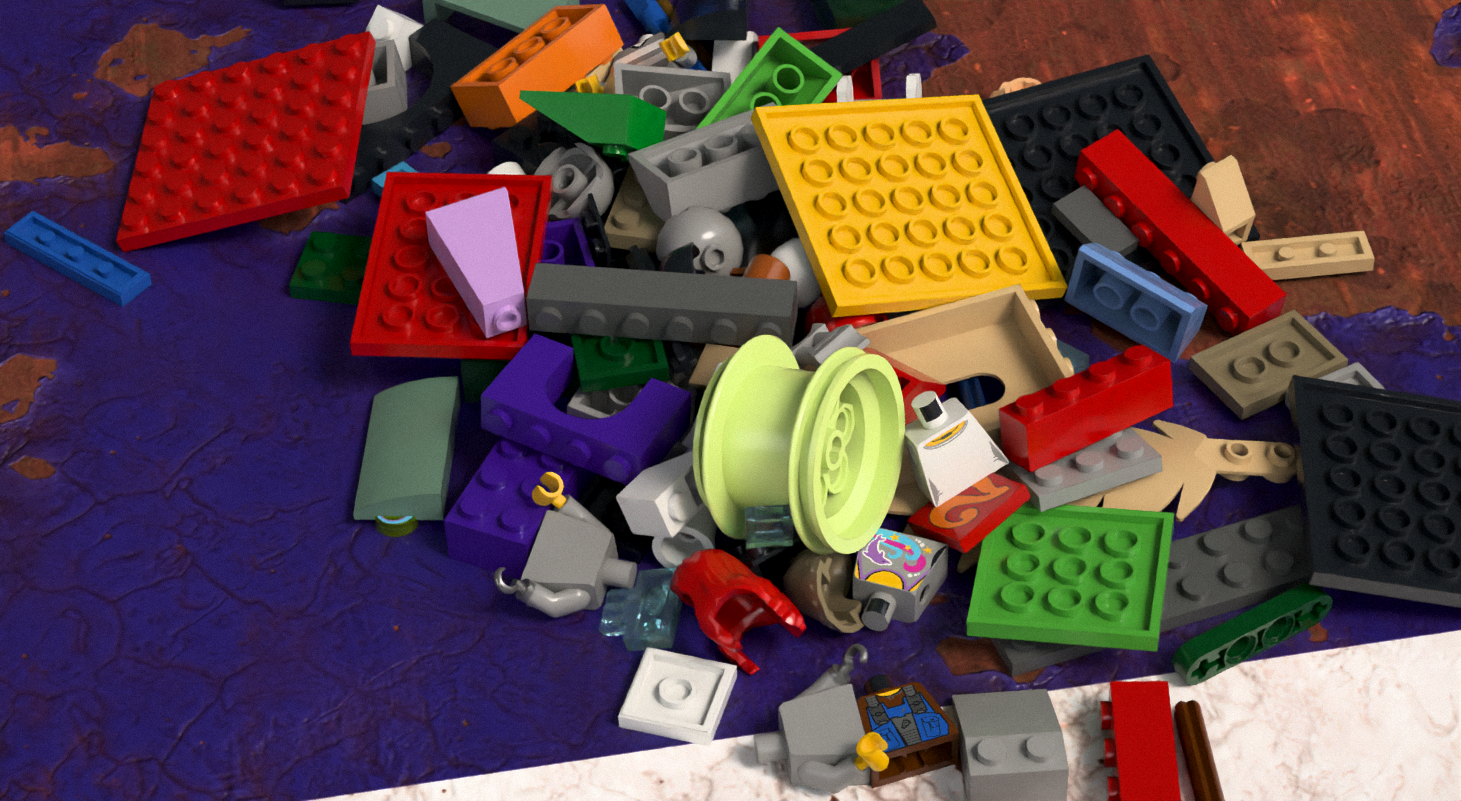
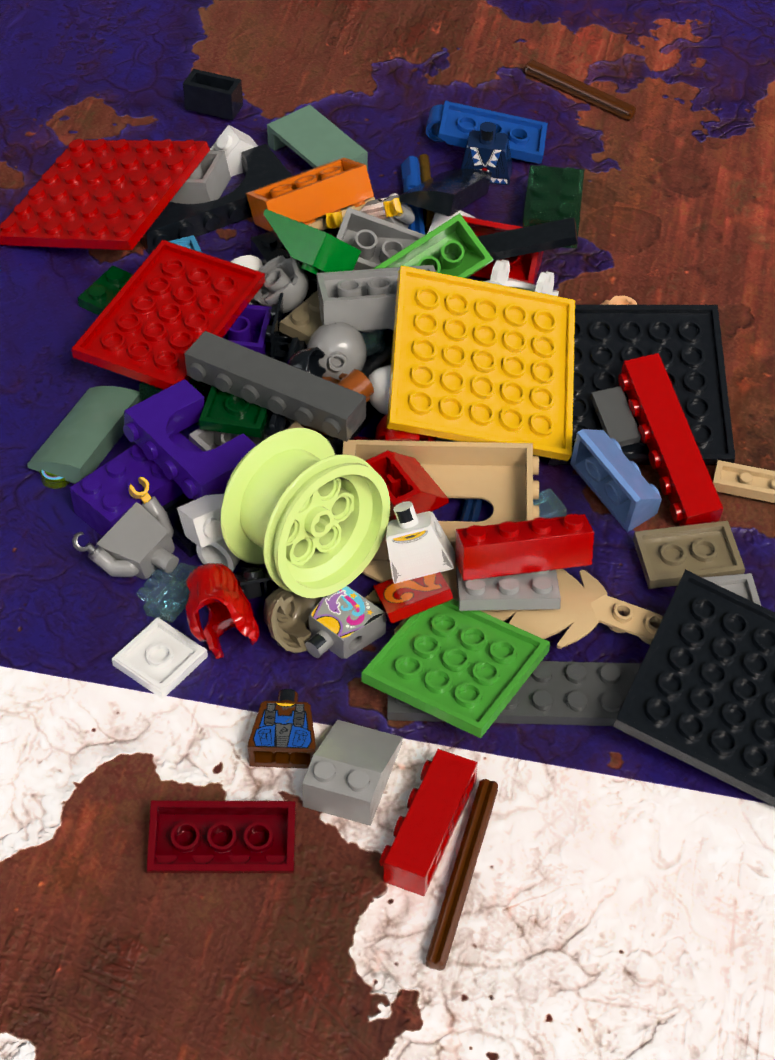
camera: 20 degrees right, 5 degrees up
lavender slope [425,187,527,338] -> none
clear light blue tile [745,505,793,548] -> none
light grey torso [753,644,889,794] -> none
light grey piece [790,323,871,370] -> none
dark green beam [1171,582,1333,685] -> none
tan slope [1190,155,1256,246] -> none

